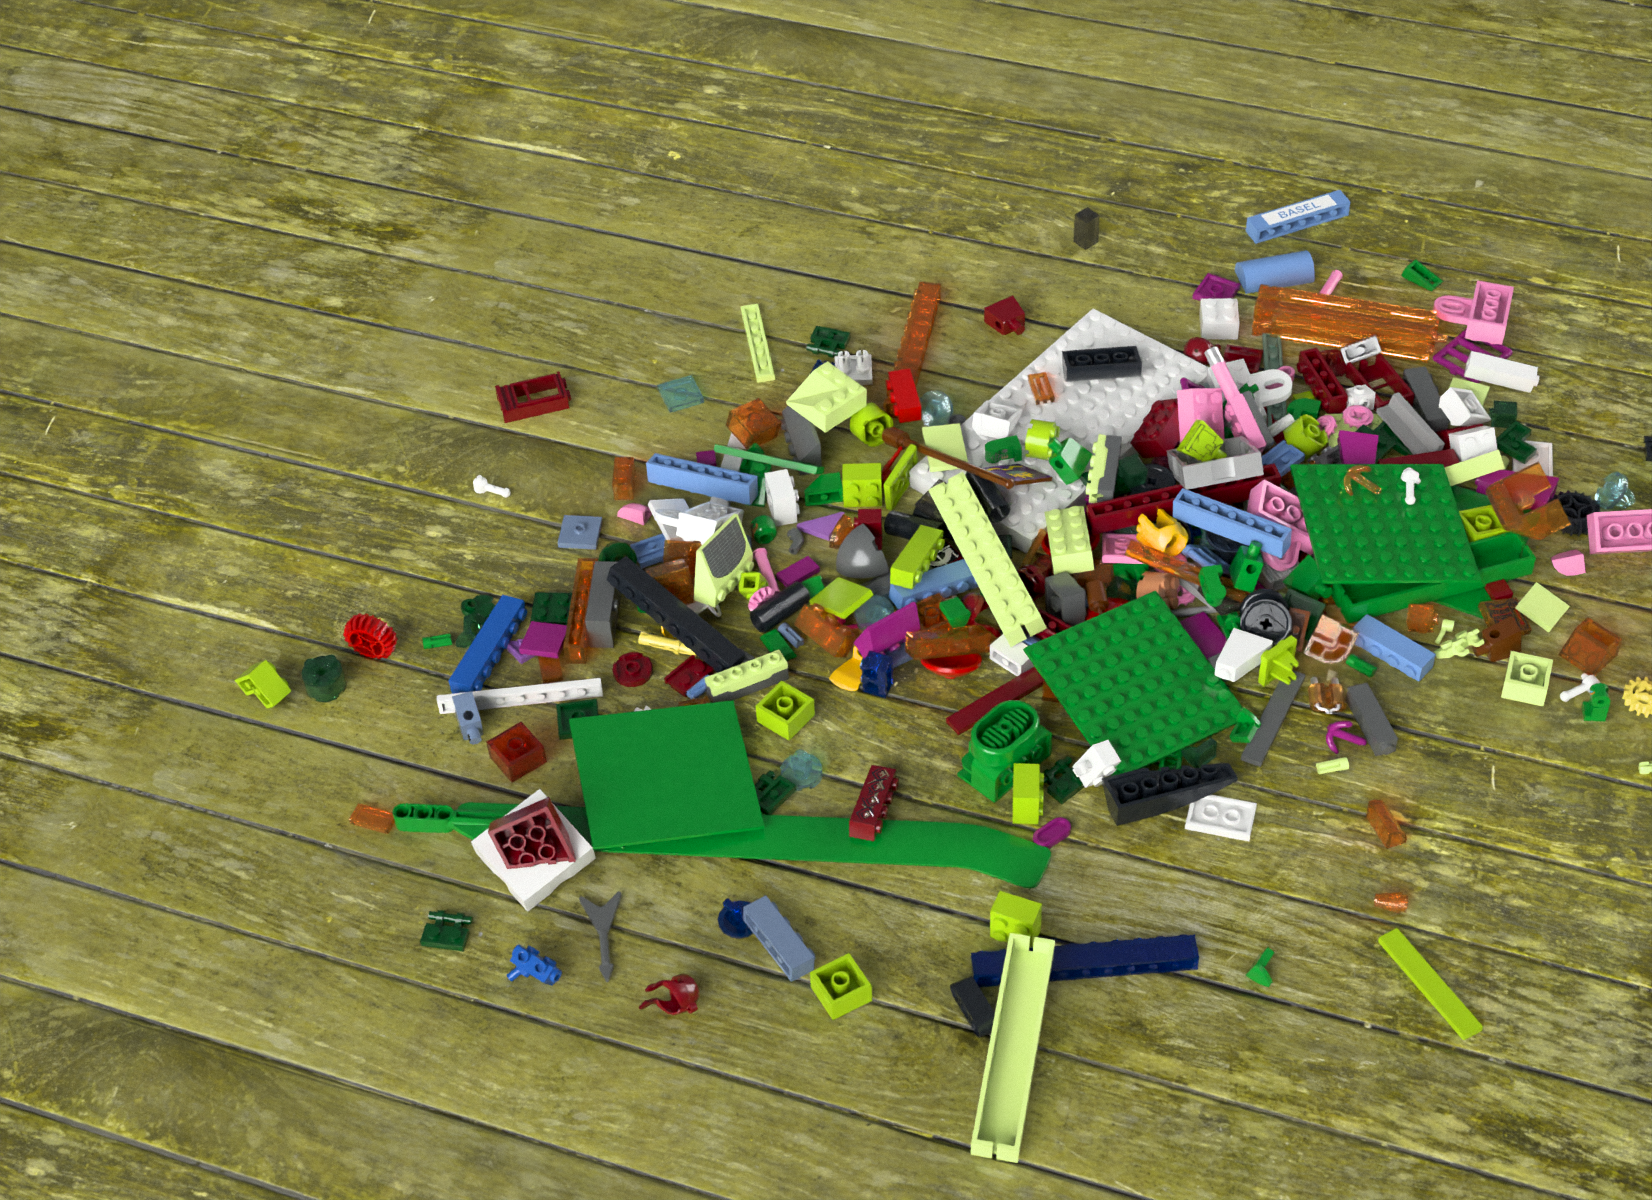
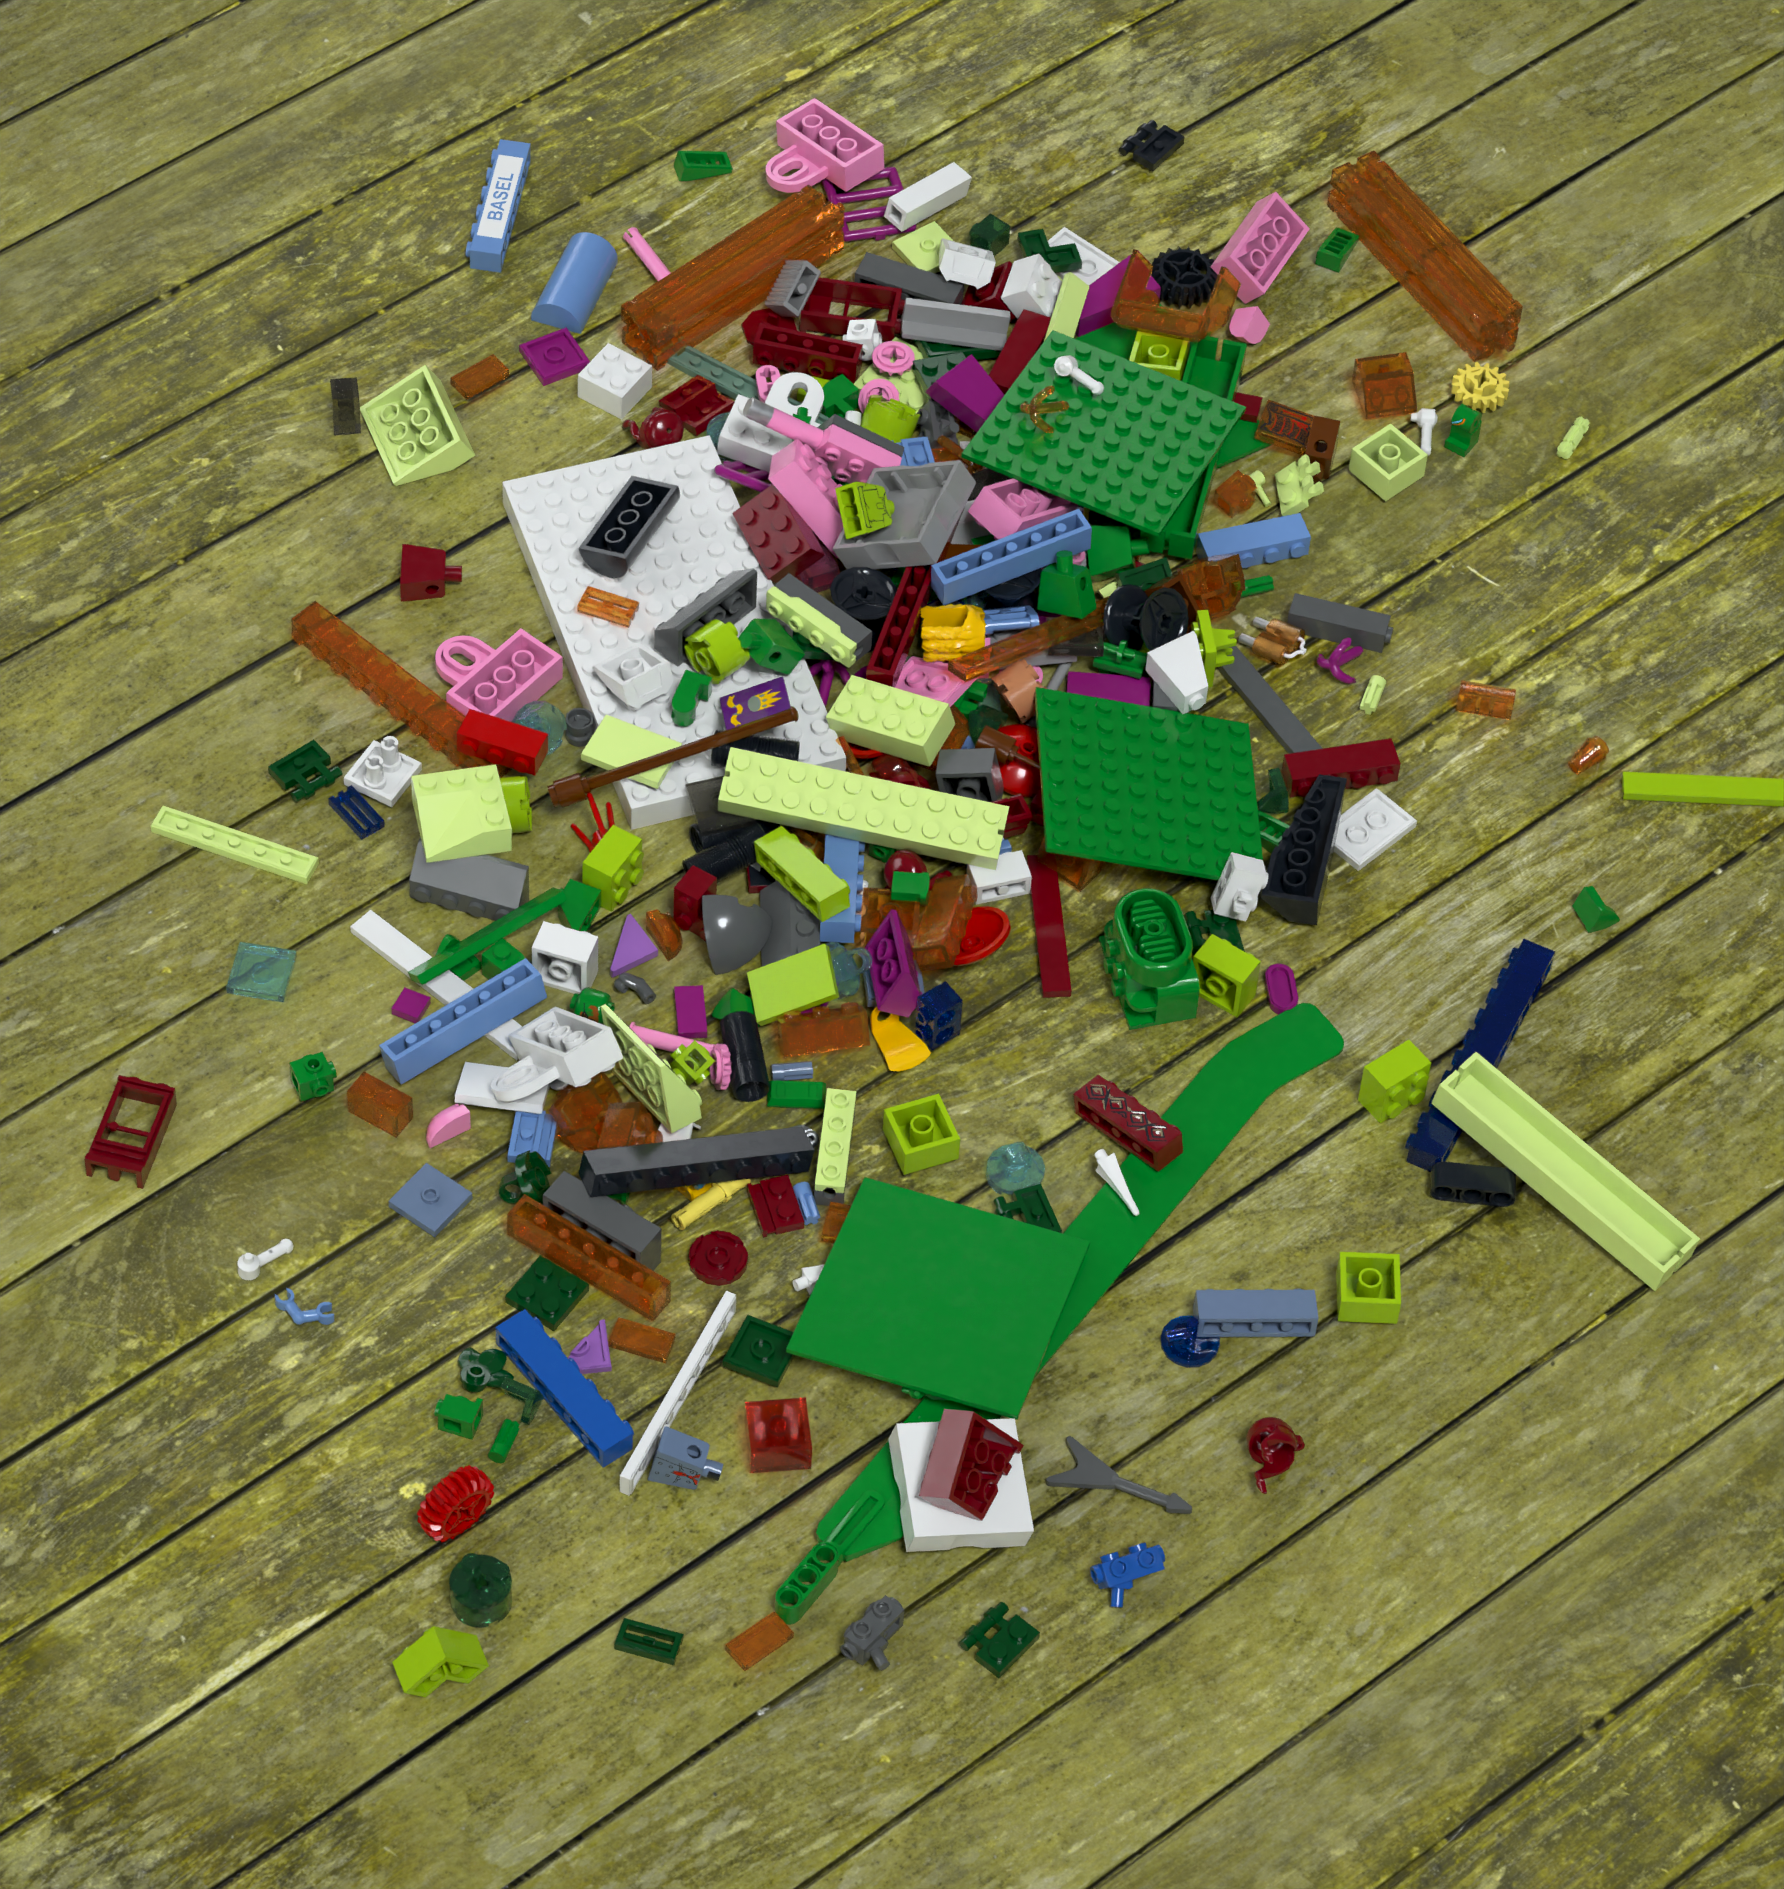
camera: 65 degrees left, 5 degrees up
magenta tile [519,621,570,658] -> none
clear orange brick [725,398,781,449] -> none
lime tile [884,444,918,511] -> none
clear green brick [1118,454,1148,489] -> none
green leg [1198,564,1226,607] -> none
green tile [1229,707,1261,743] -> none
yellowish green tile [1515,582,1570,632] -> none
clear light blue tile [1595,472,1635,510] -> none
none -> medium blue arm [275,1288,334,1325]
none -> green brick [289,1052,337,1101]
none -> yellowish green slope [359,365,475,486]
none -> green brick [434,1394,483,1440]
none -> bright pink brick [435,628,563,724]
none -> clear orange tile [450,354,509,400]
none -> dark green tile [614,1618,684,1665]
none -> dark grey slope [654,568,757,667]
none -> dark grey brick [840,1595,904,1670]
none -> white piece [1094,1149,1139,1216]
none -> dark red brick [1281,738,1401,798]

